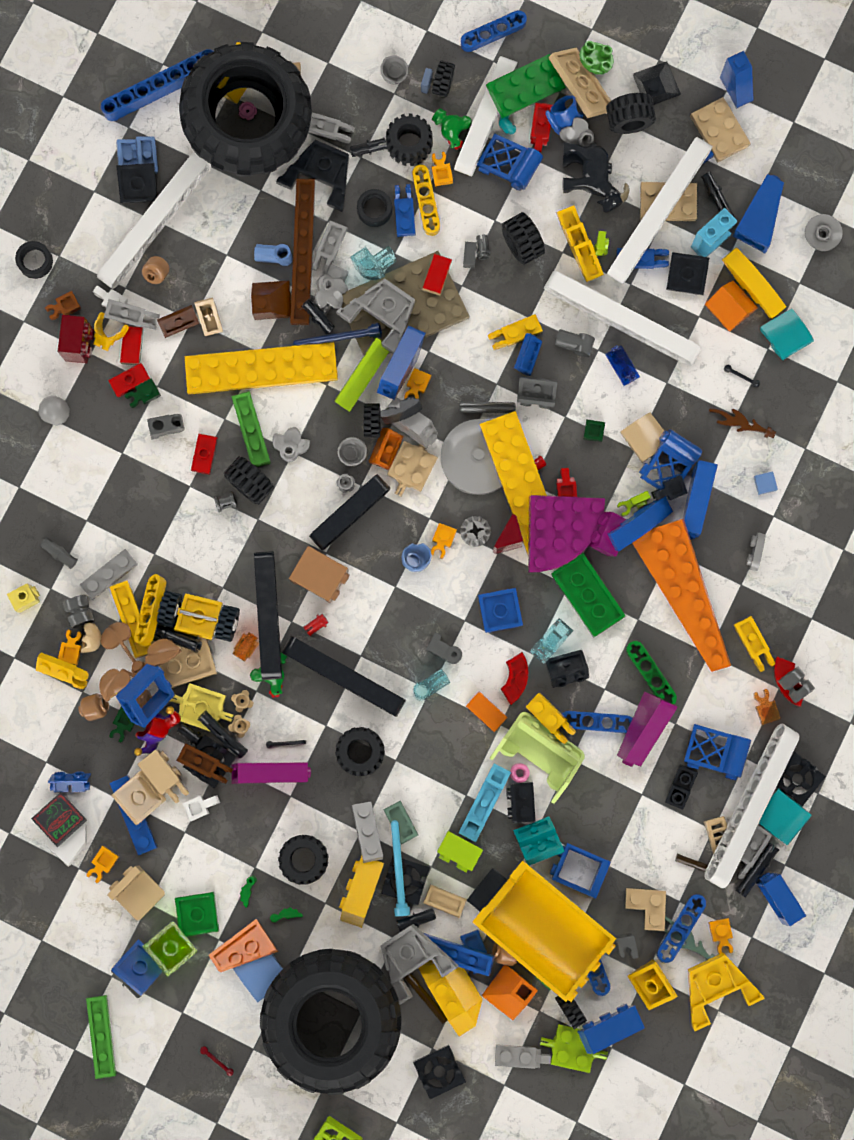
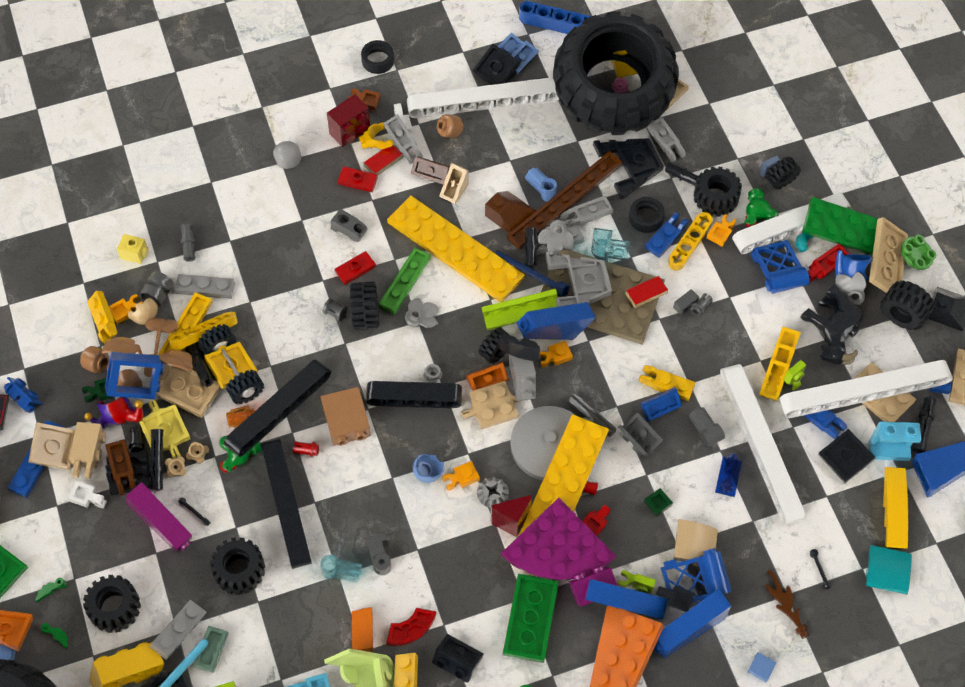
camera: 40 degrees right, 20 degrees down
dark green plate [125,378,161,408] -> none
light grey hair [337,437,367,466] -> none
light grey hair [380,55,408,84] -> none
blue beam [460,10,527,52] -> none
blue plate [478,588,523,633] -> none
black tyre [502,212,545,265] -> none
clear light blue brick [529,618,574,664] -> none
orange slope [705,280,758,332] -> none

